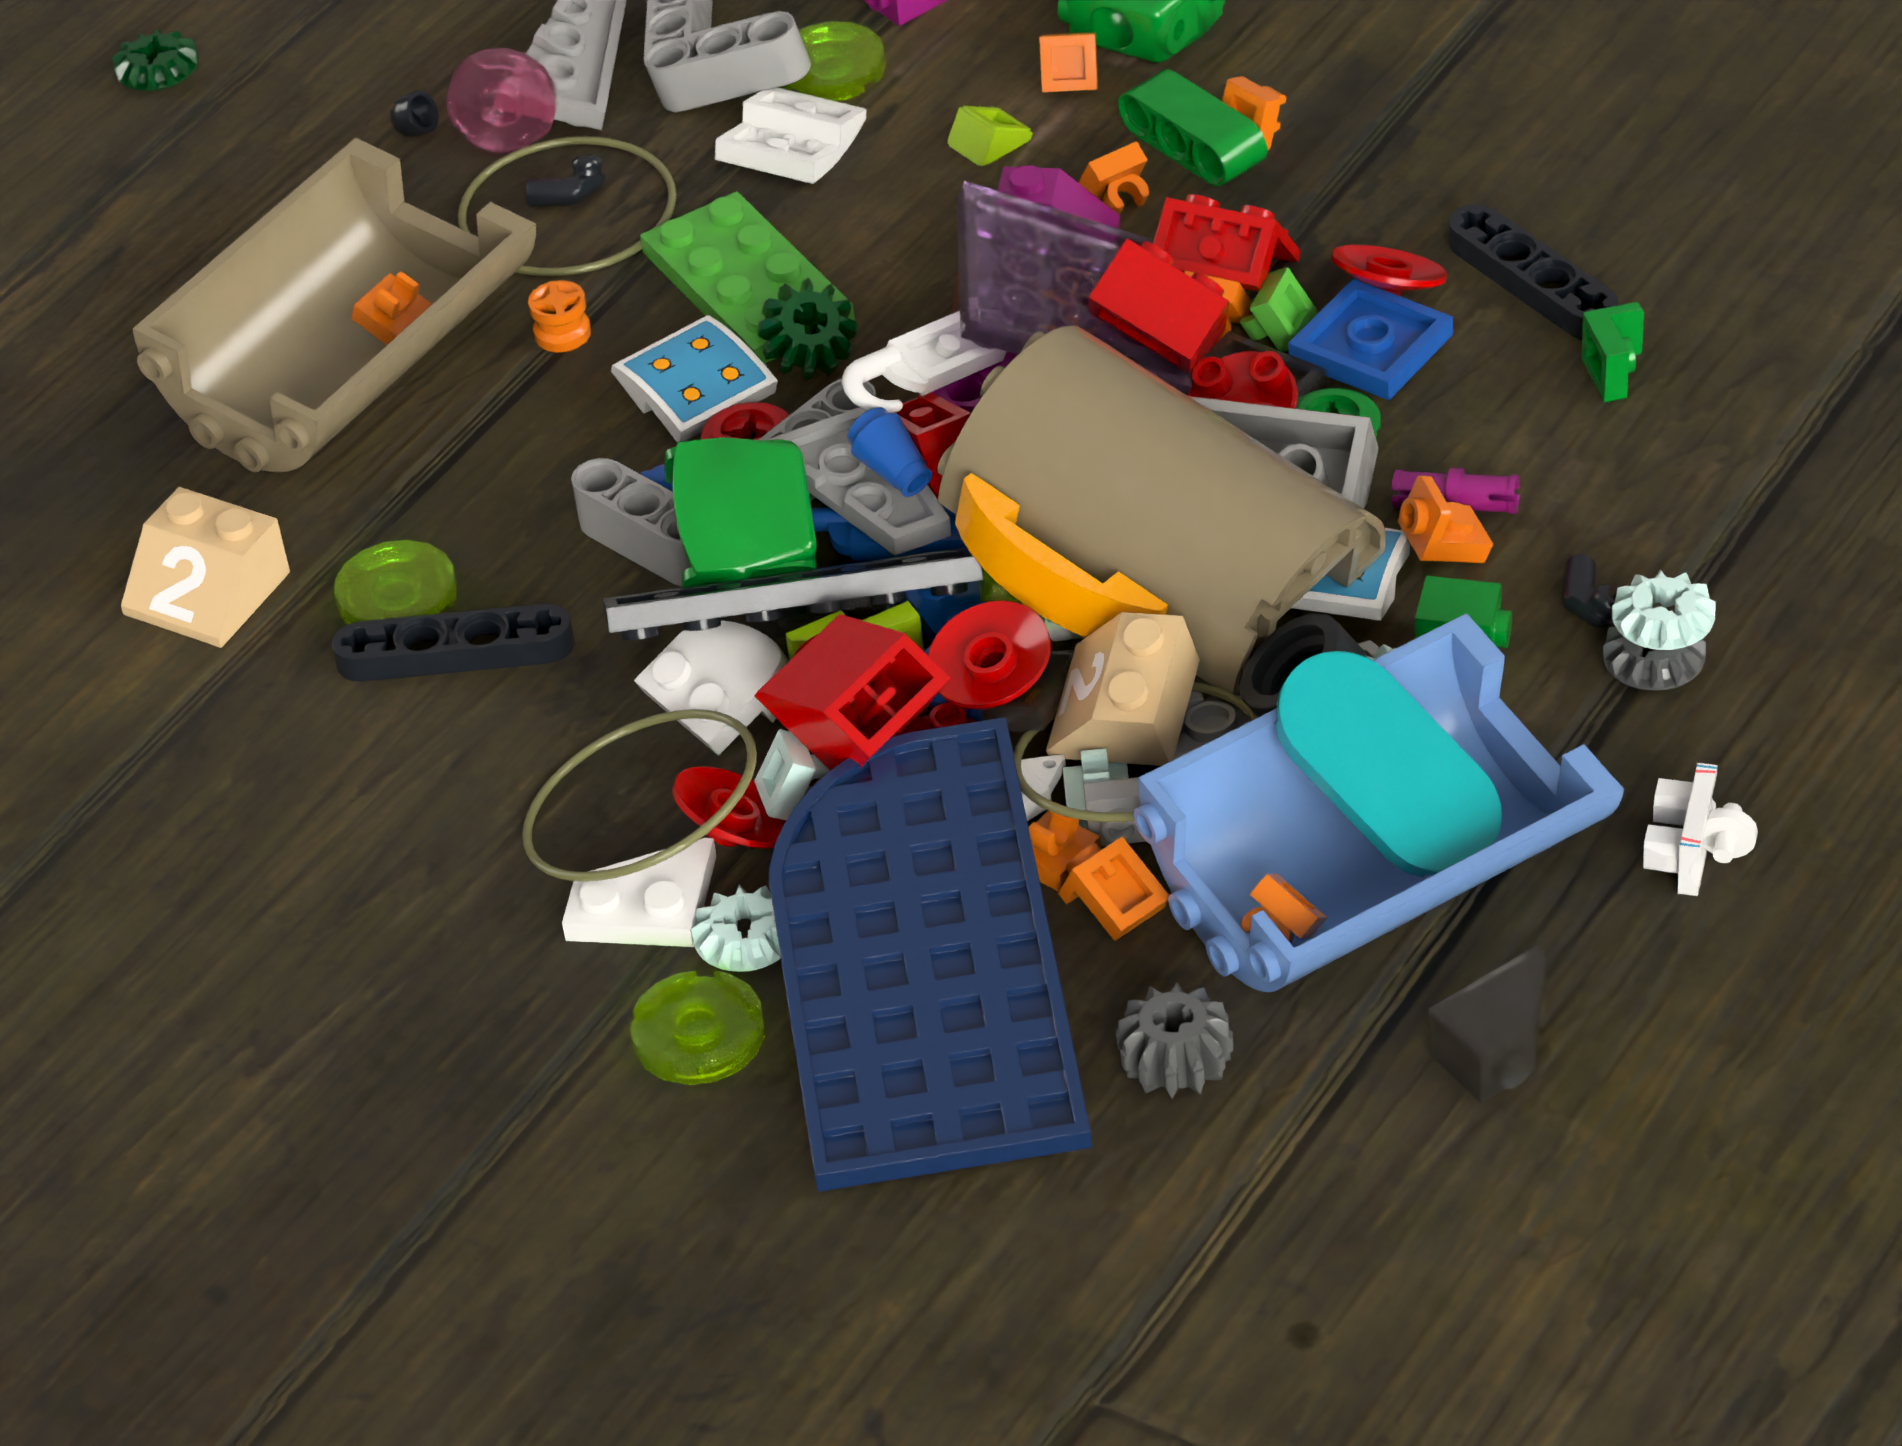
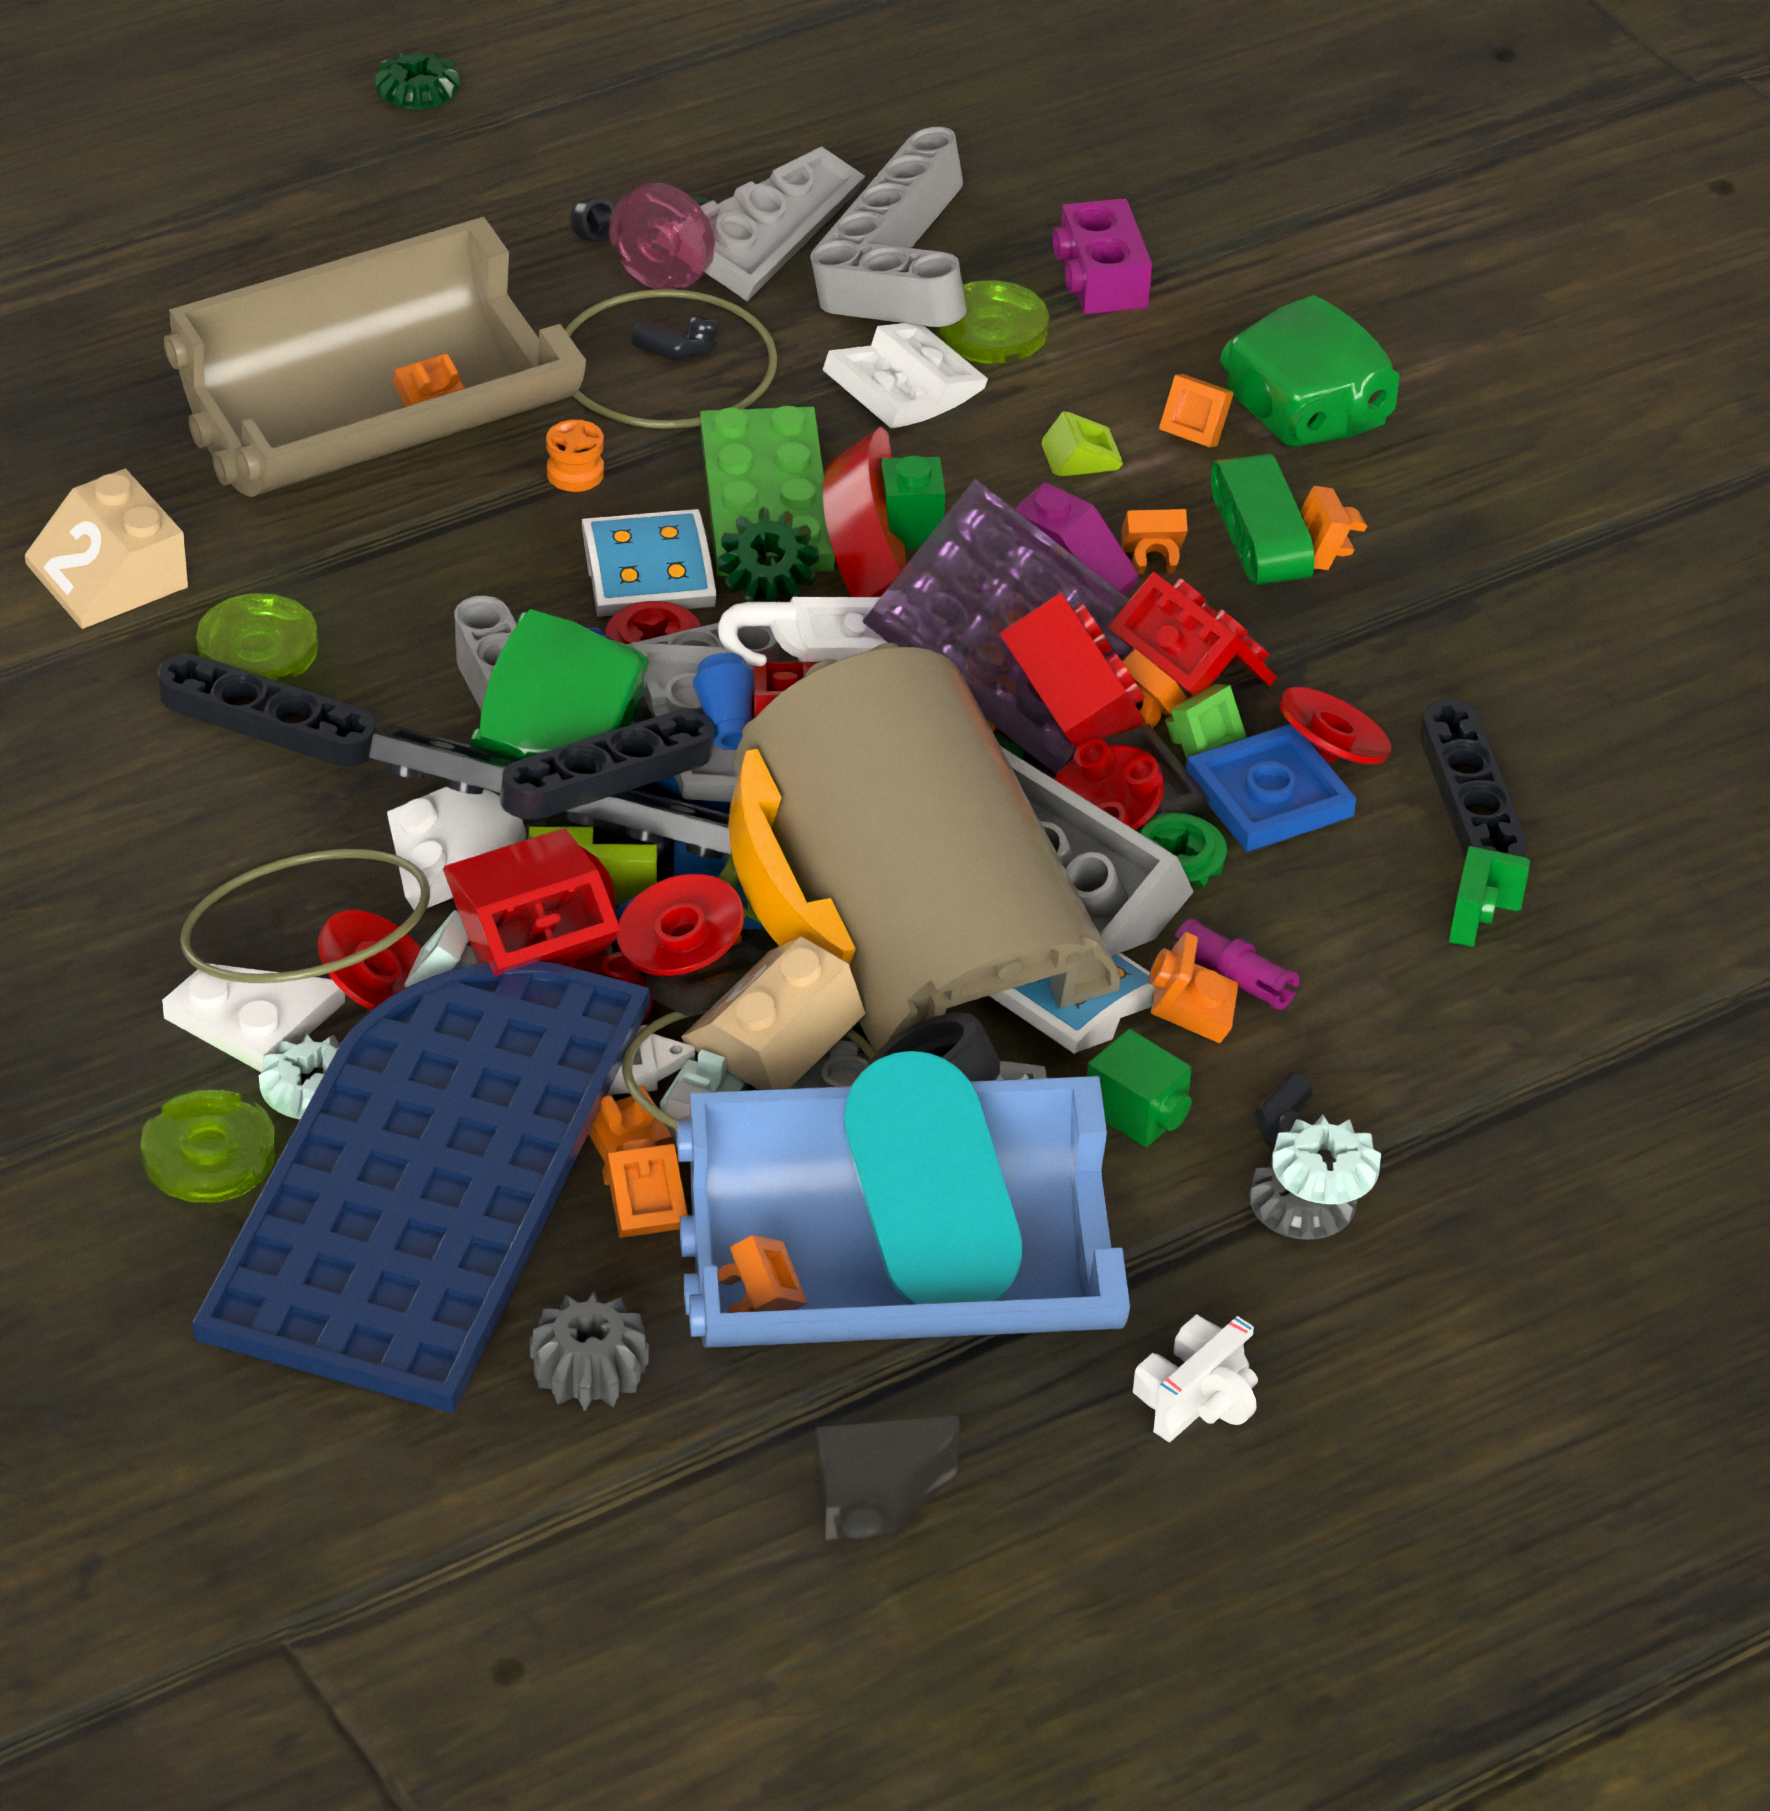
camera: 20 degrees right, 0 degrees up
none -> black beam [500,710,715,820]
none -> red slope [823,427,910,597]
none -> green brick [881,456,946,550]

